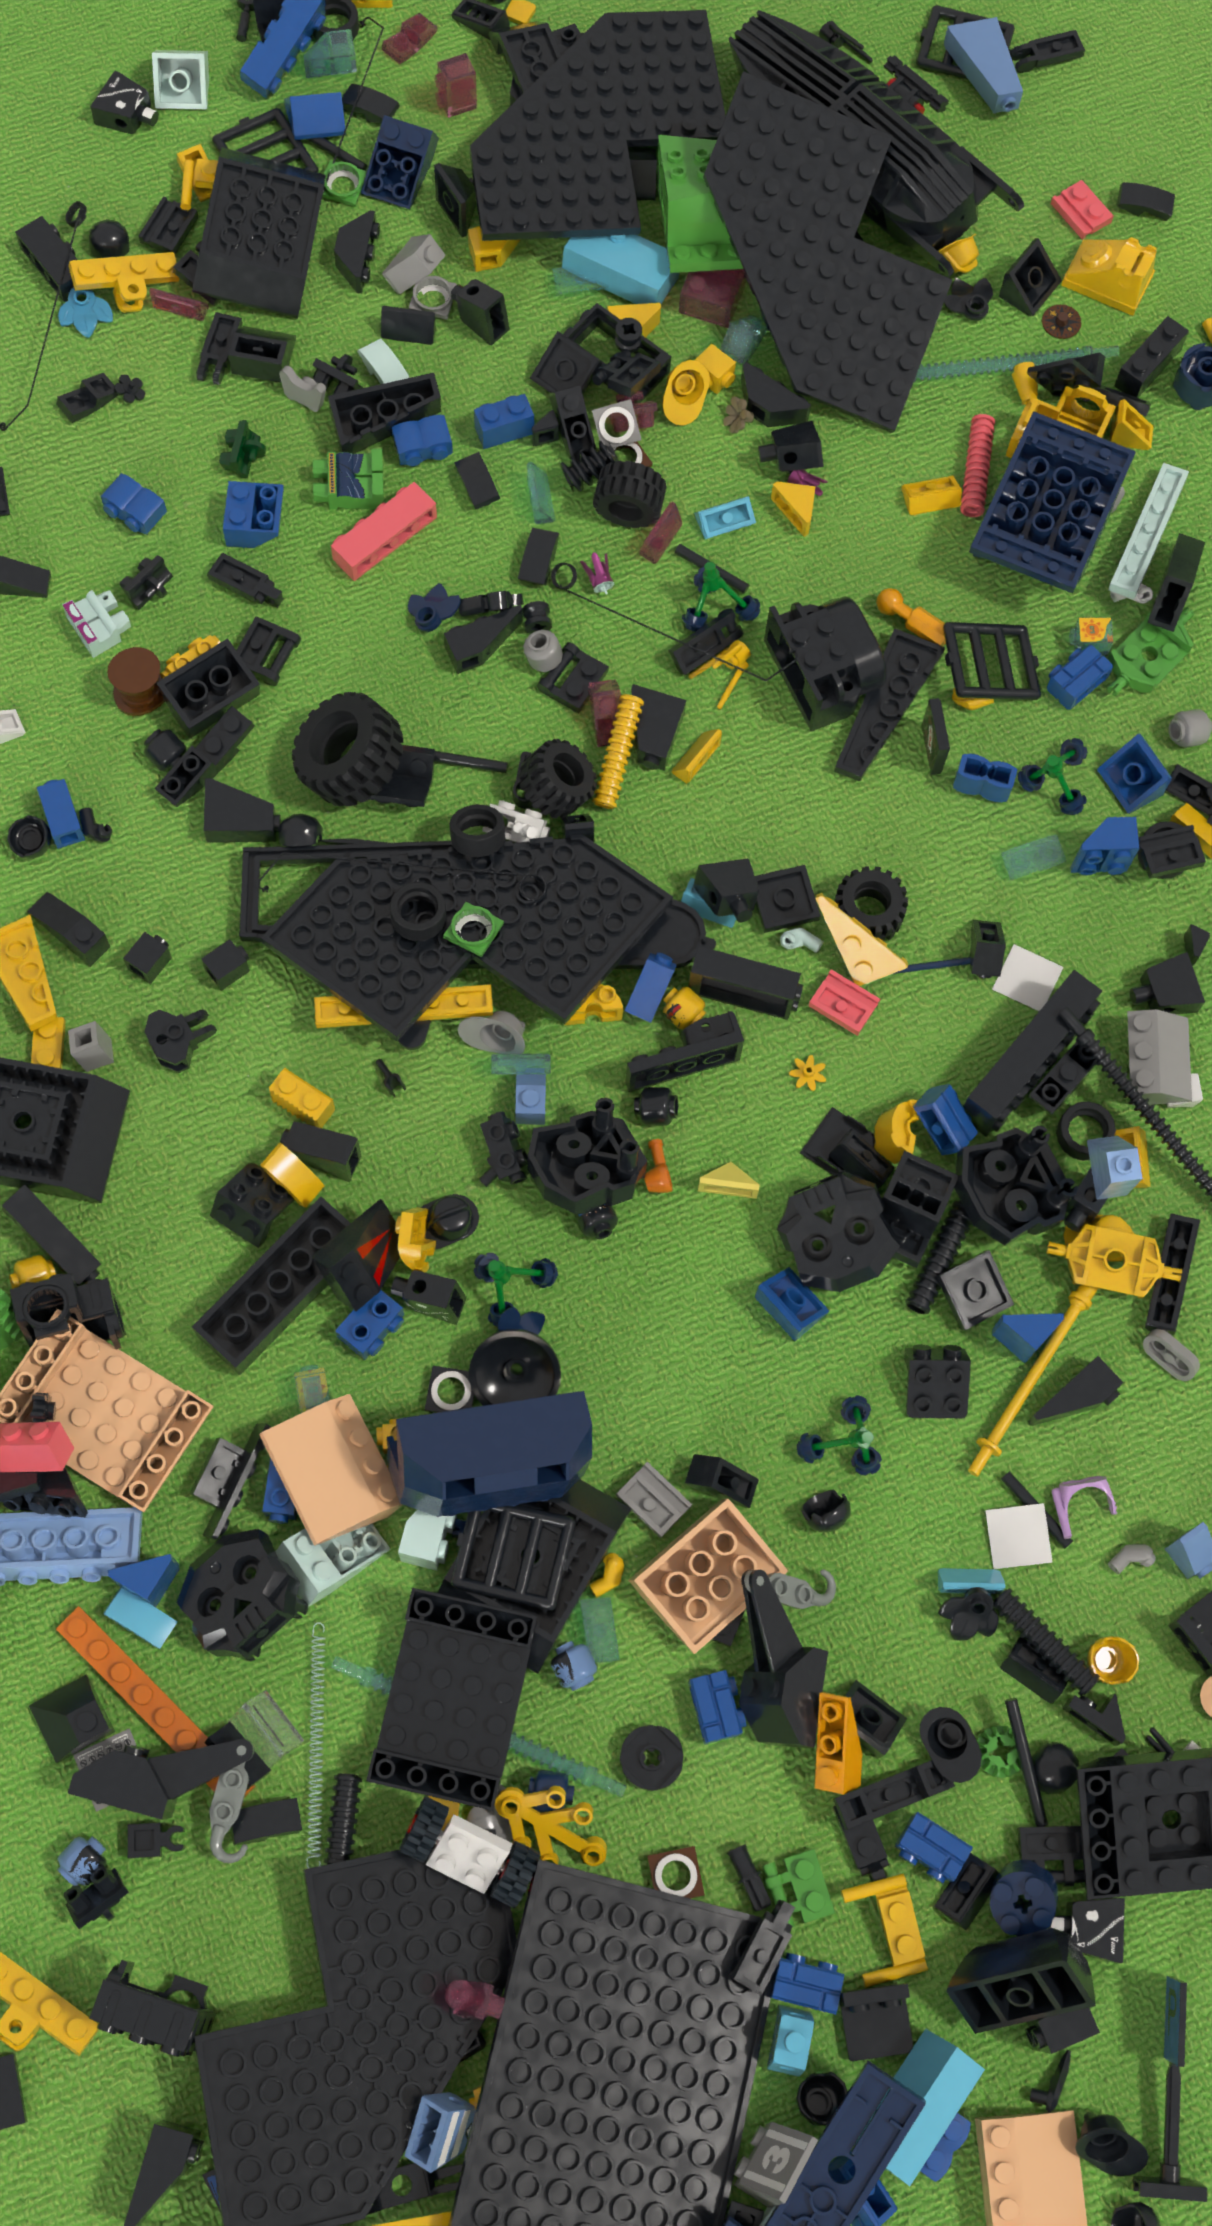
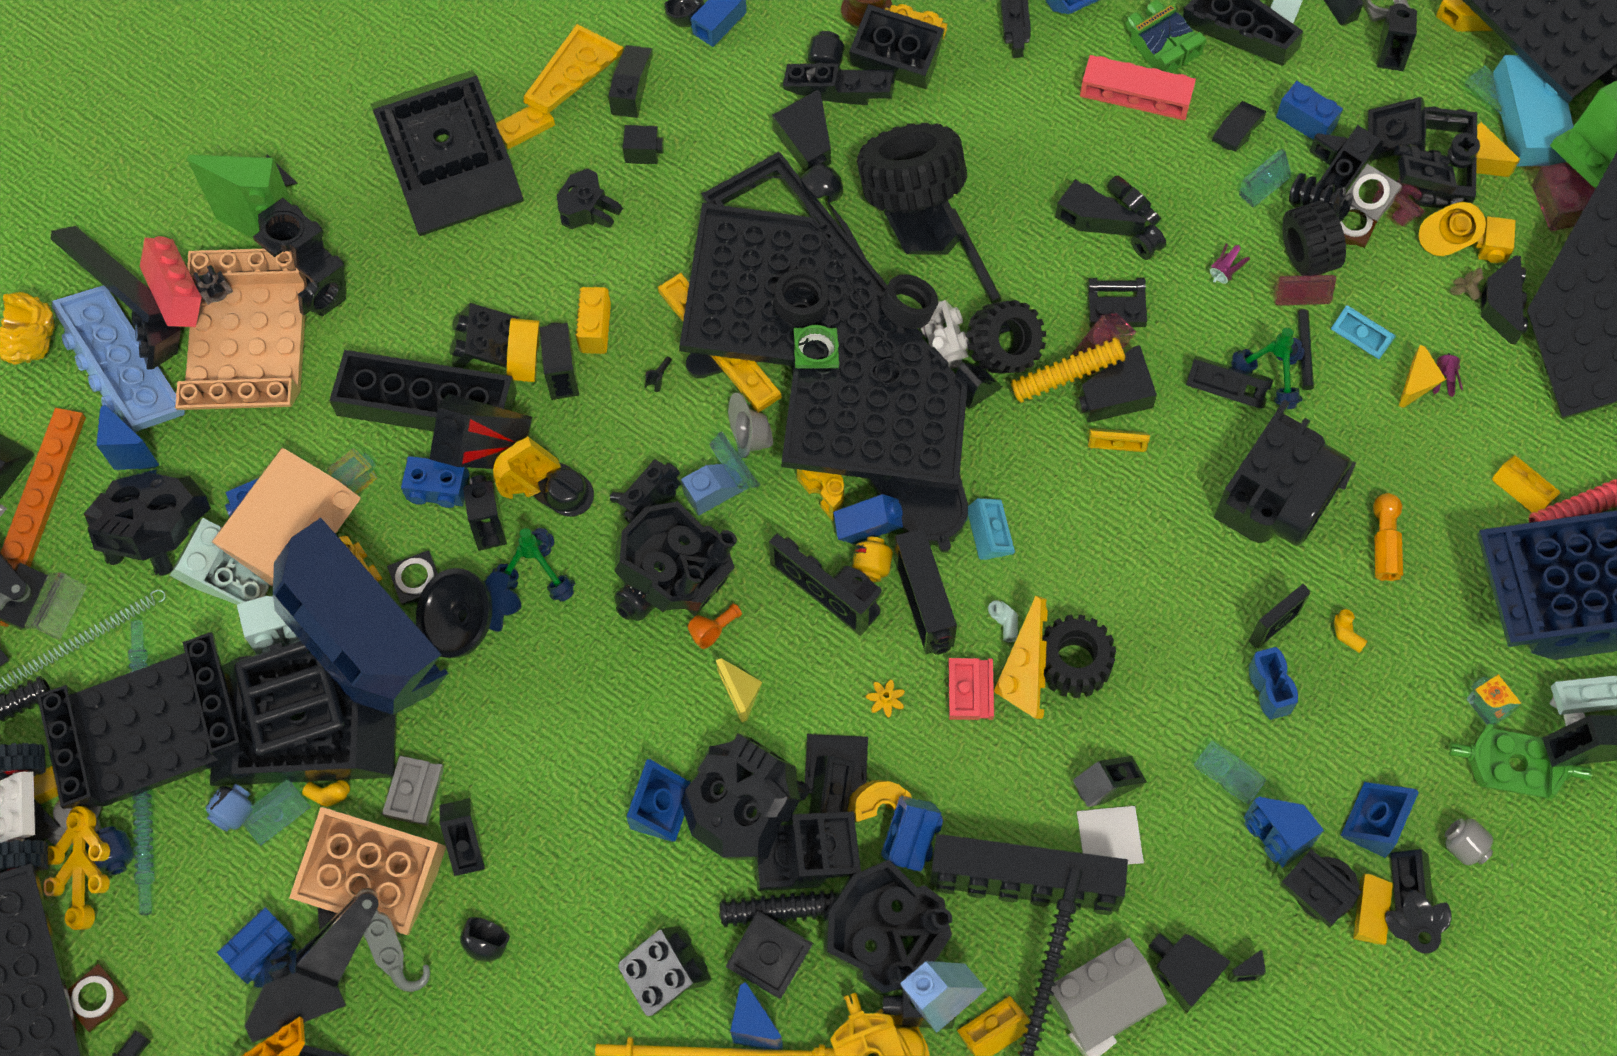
camera: 65 degrees right, 5 degrees down
black slope [2,1185,101,1286] -> none
yellow head [9,1255,56,1289] -> none
light grey brick [68,1021,114,1072] -> none
black arm [79,808,112,843] -> none
medium azure slope [103,1587,177,1649] -> none
black bracket [189,1423,271,1540] -> none
black brick [201,939,250,991] -> none
black plate [236,616,301,686] -> none
blue brick [392,415,453,466] -> none
dark blue plate [408,583,461,632] -> none
black slope [518,528,560,586] -> none
light grey head [523,630,563,672] -> none
black piece [551,563,798,681] -> none
black plate [619,1725,684,1791] -> none
black head [634,1087,679,1126] -> none
yellow plant [688,640,751,709] -> none
black torso [693,858,759,923] -> none
clear light blue slope [720,315,768,364] -> none
black plate [755,865,821,933] -> none
black torso [758,420,824,472] -> none
dark blue plant [797,1395,882,1476] -> none
black wing [834,628,945,781] -> none
dark blue axle [893,957,970,974] -> none
black bar [943,622,1041,700] -> none
dark blue plant [1018,738,1088,815] -> none
black slope [1028,1042,1107,1115] -> none
blue brick [1046,644,1113,710] -> none
black tyre [1056,1101,1116,1161] -> none

